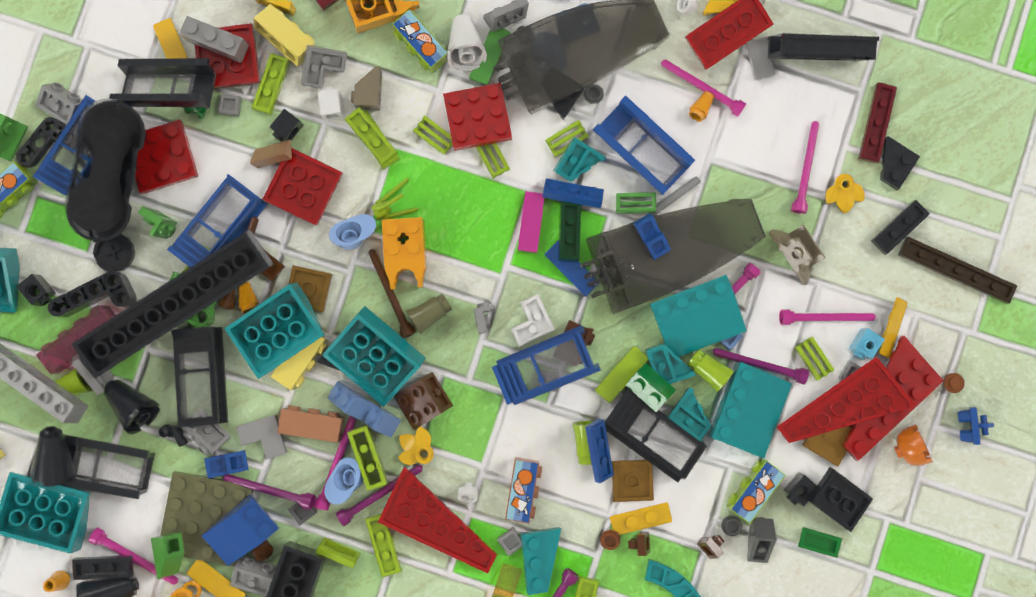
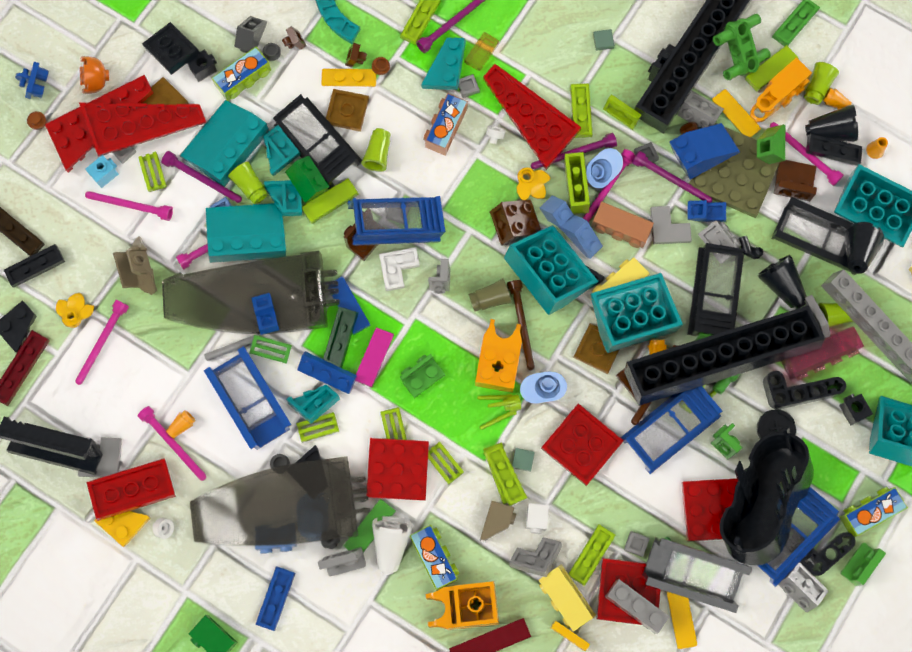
camera: 165 degrees left, 10 degrees down
medium nougat slope [250,140,292,168] -> none
black brick [270,109,304,142] -> none
blue tile [585,419,614,483] -> none
green tile [798,527,842,558] -> none
yellow piece [878,297,908,358] -> none
none -> bright green bracket [400,354,445,399]
none -> sand green tile [512,448,535,472]
none -> reddish brown bracket [773,160,817,202]

